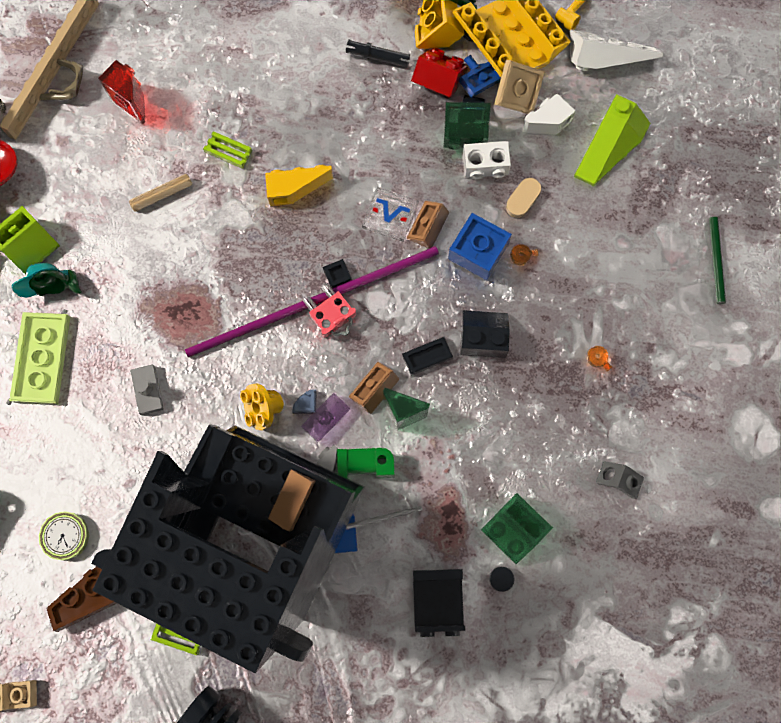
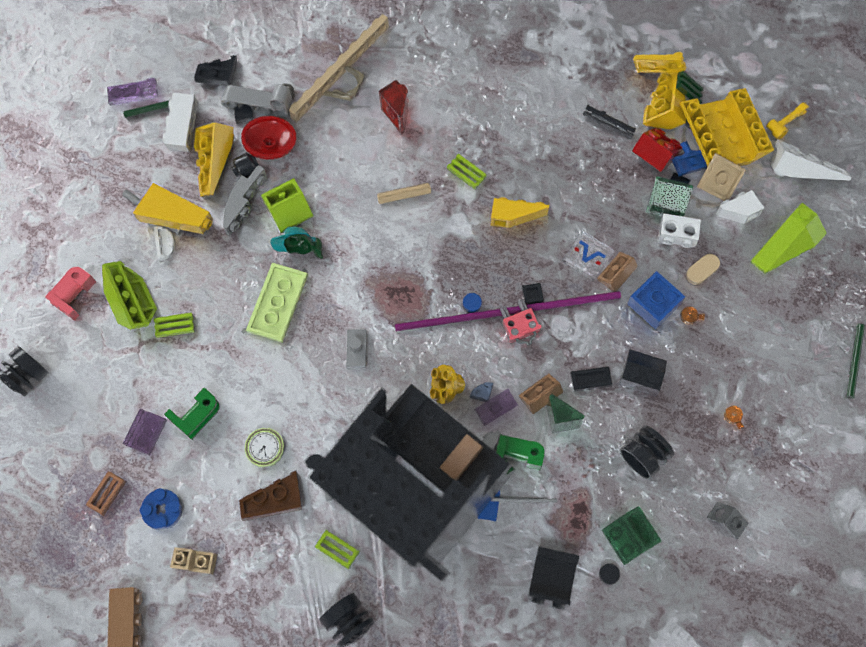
camera: 15 degrees right, 5 degrees down
none -> blue tile [463,293,482,313]
none -> black wheel [619,425,675,480]

